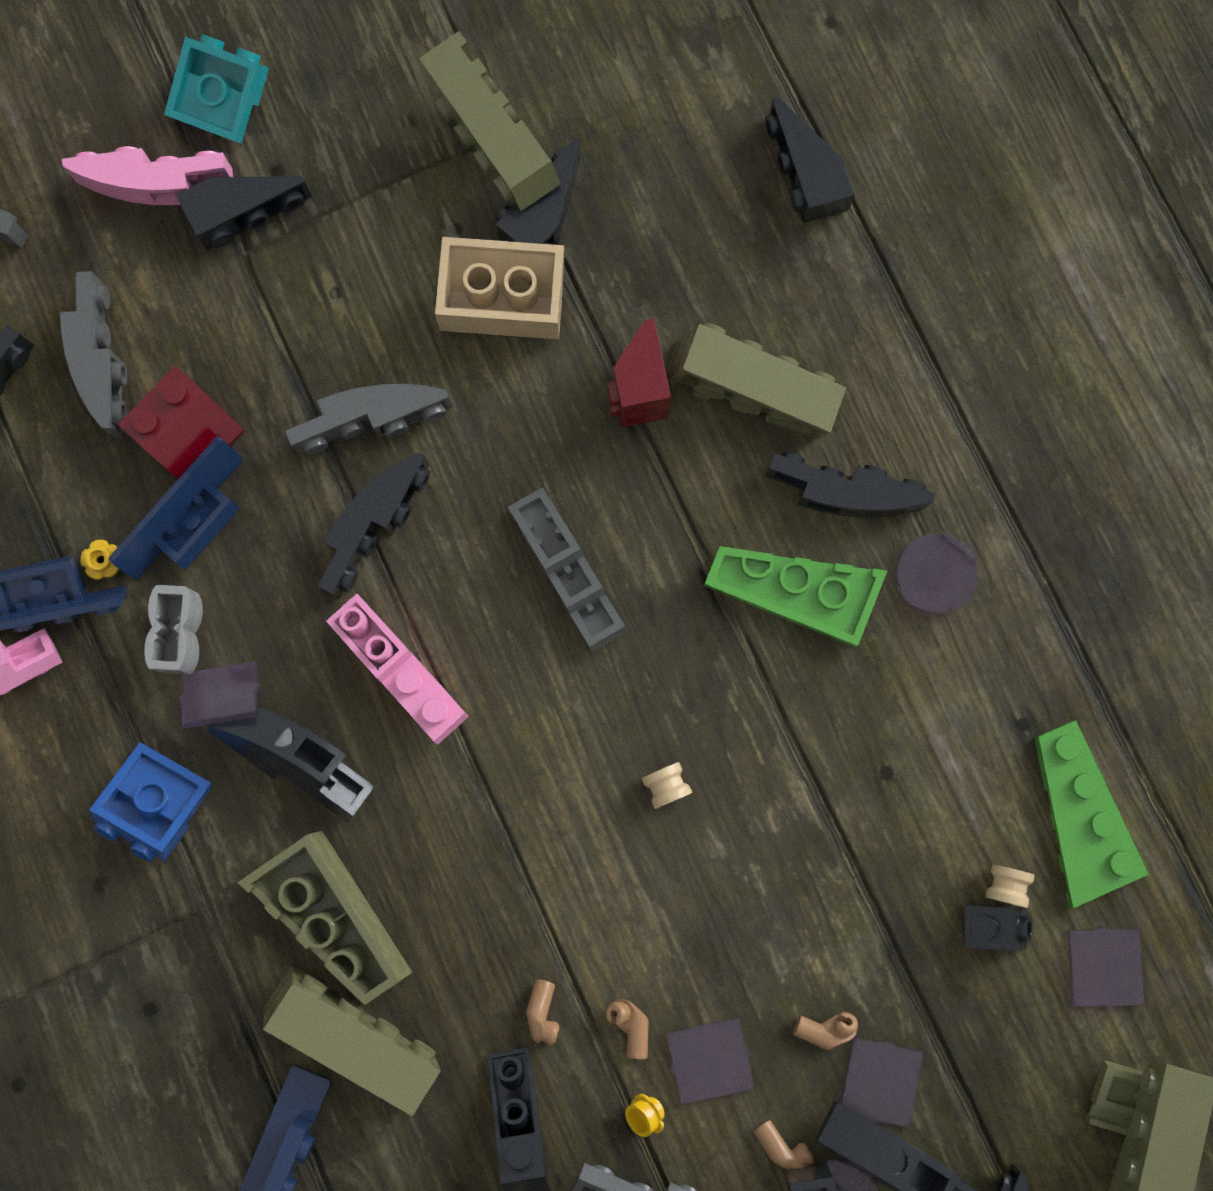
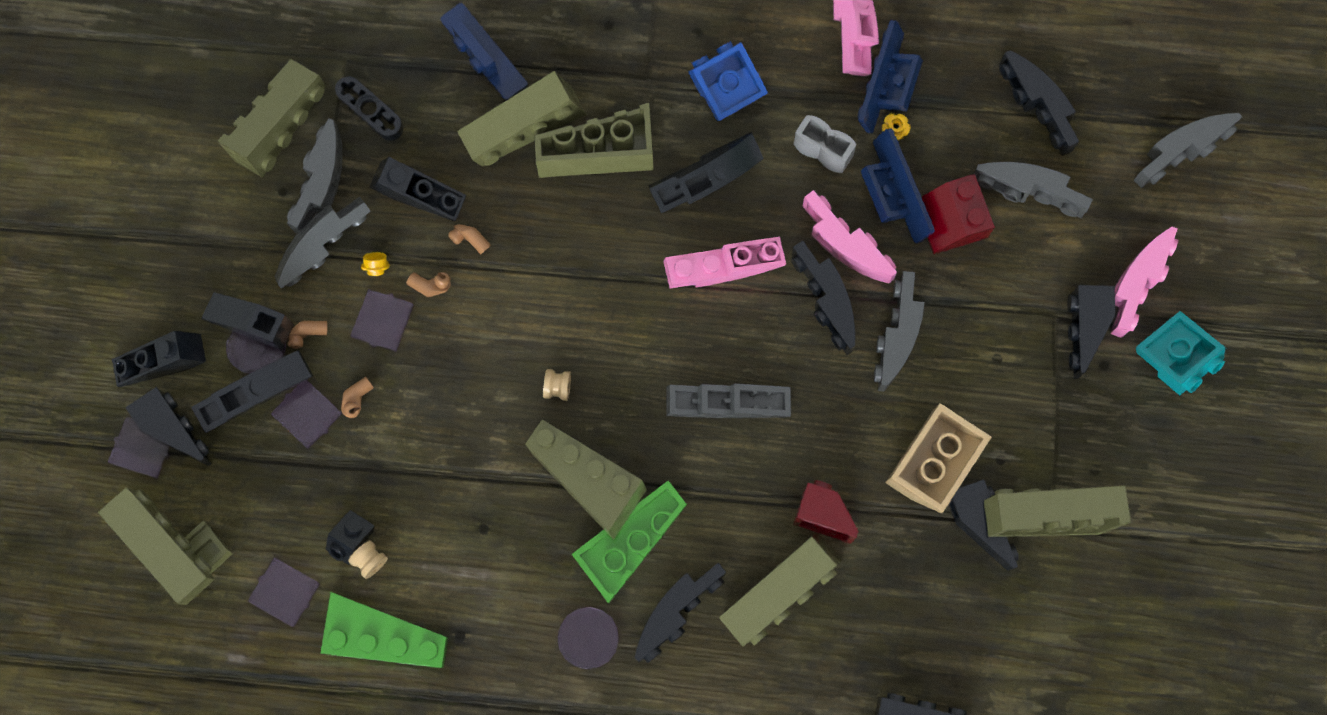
camera: 125 degrees right, 5 degrees down
clear purple piece [179,661,262,729] -> none
none -> olive wedge [525,420,647,540]
none -> bright pink slope [803,190,897,284]

